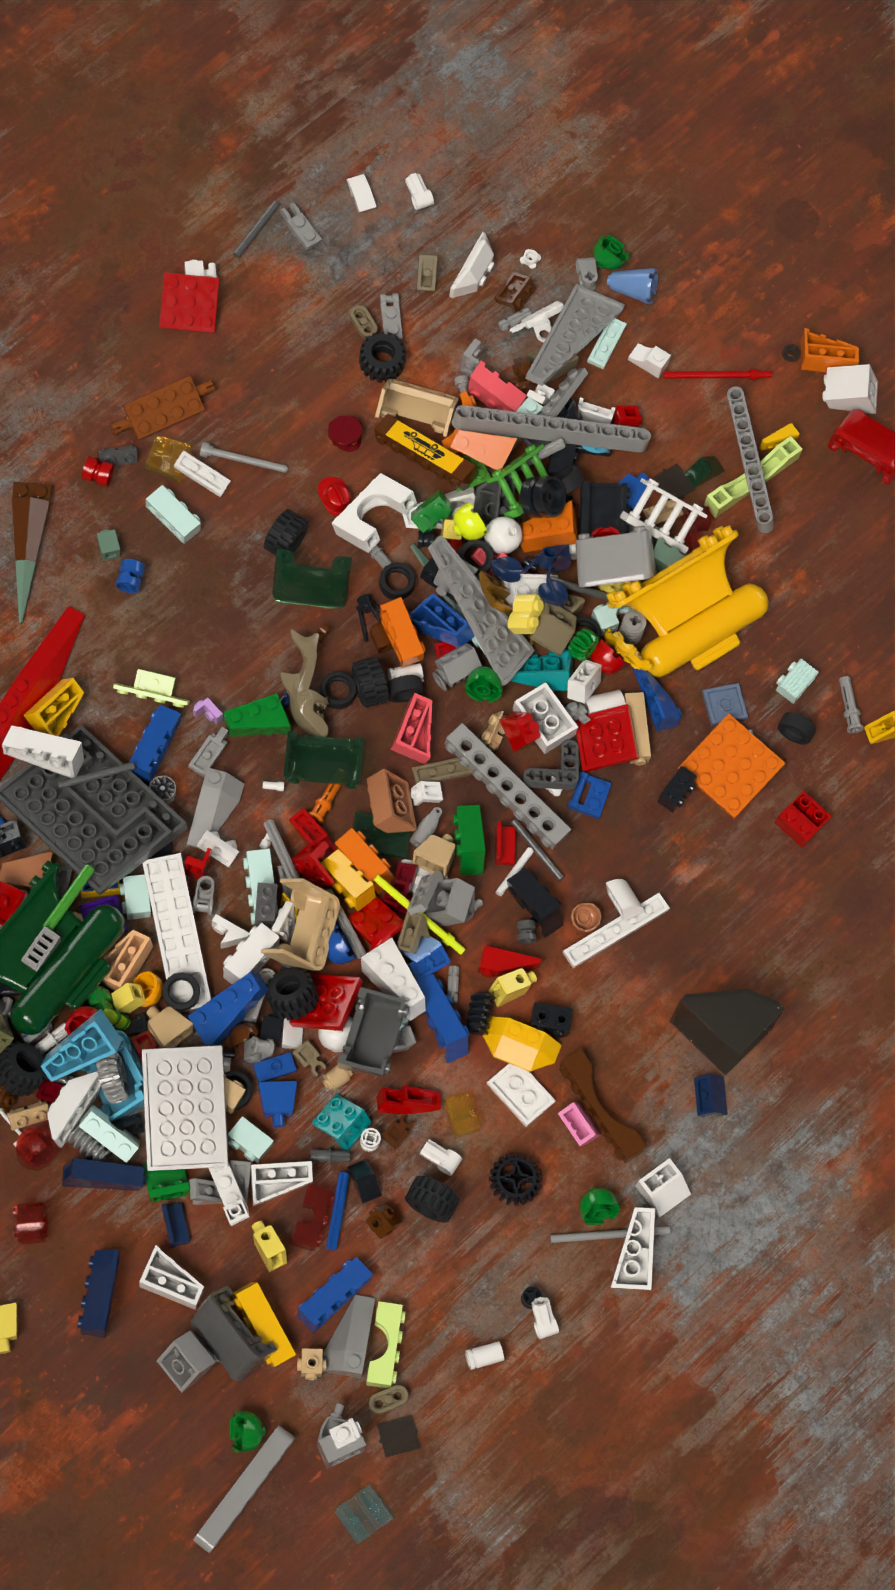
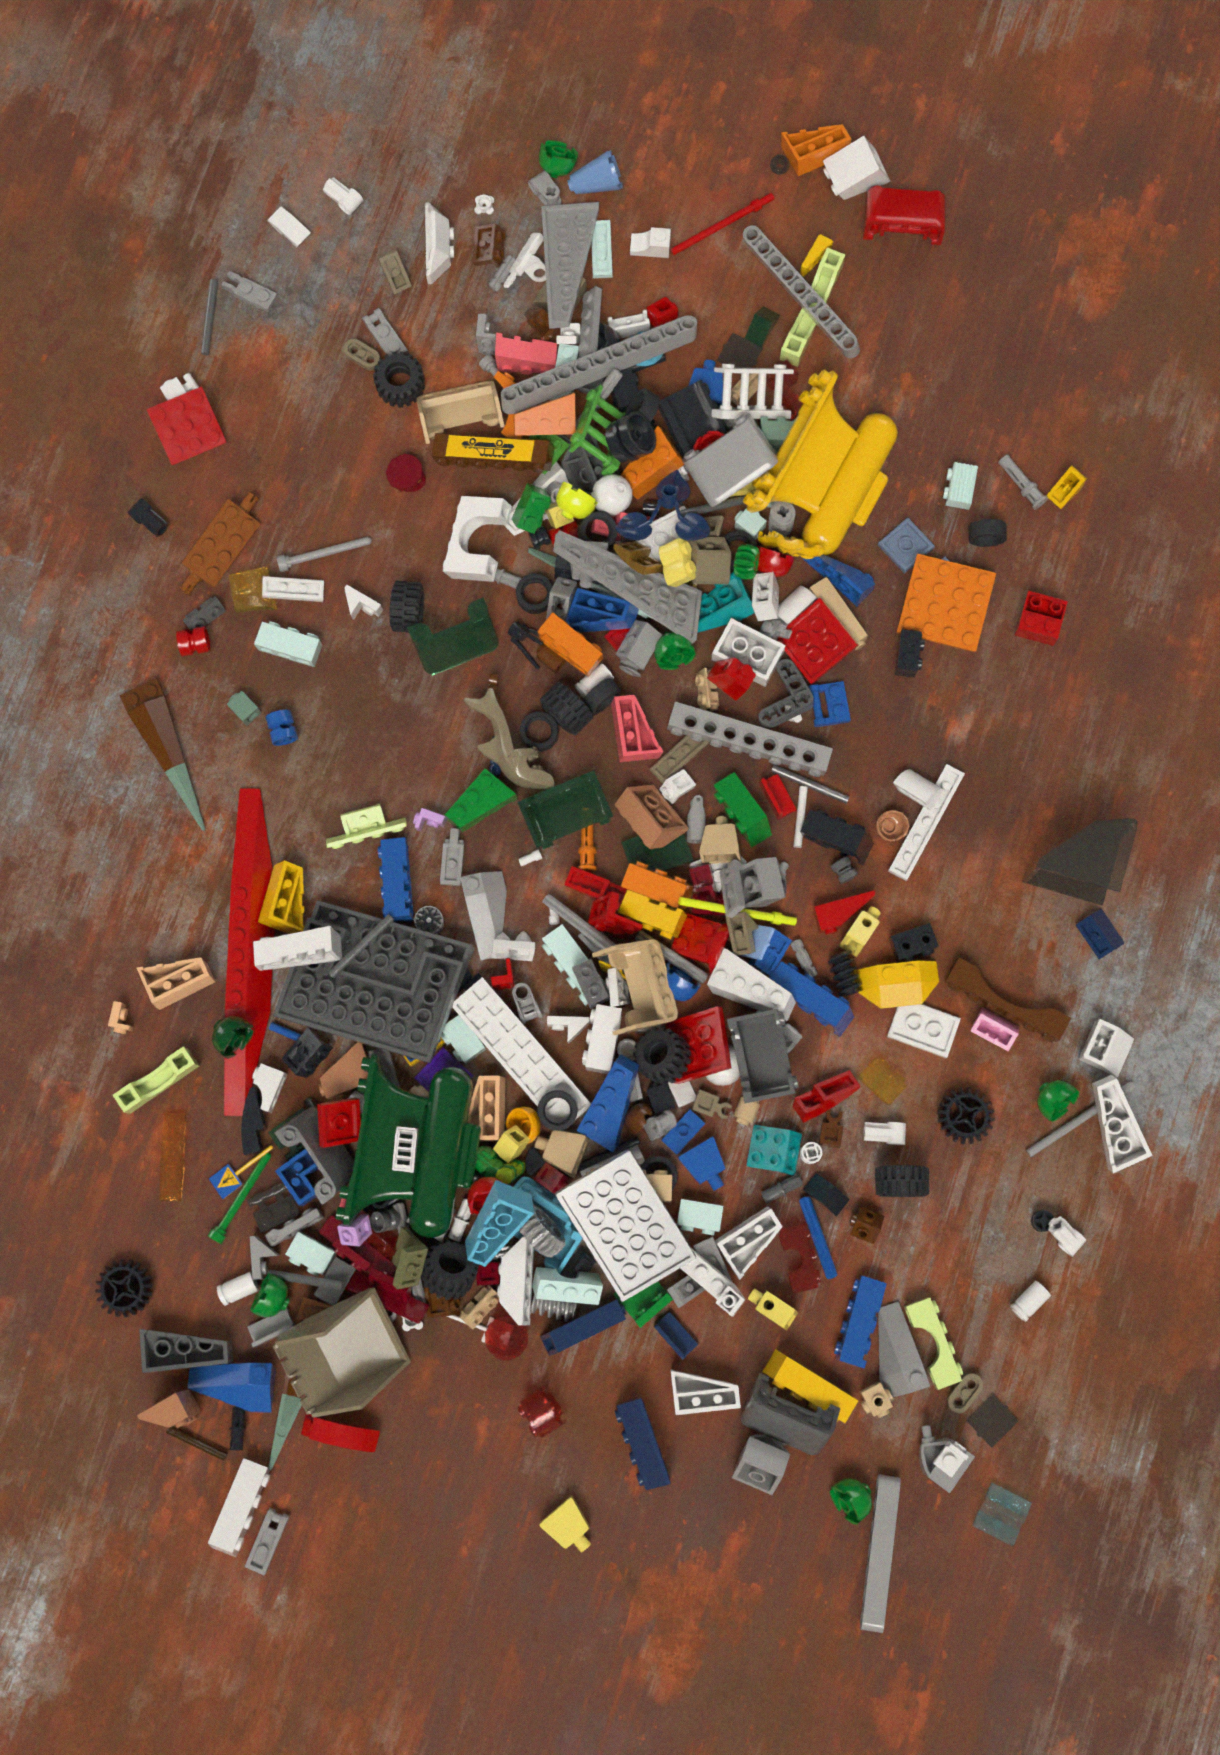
camera: 10 degrees left, 10 degrees up
bright green axle [43,864,94,931] -> none
red piece [317,477,353,516] -> none
none -> black piece [127,498,169,537]
none -> white slope [345,585,383,620]
none -> light grey torso [546,577,577,621]

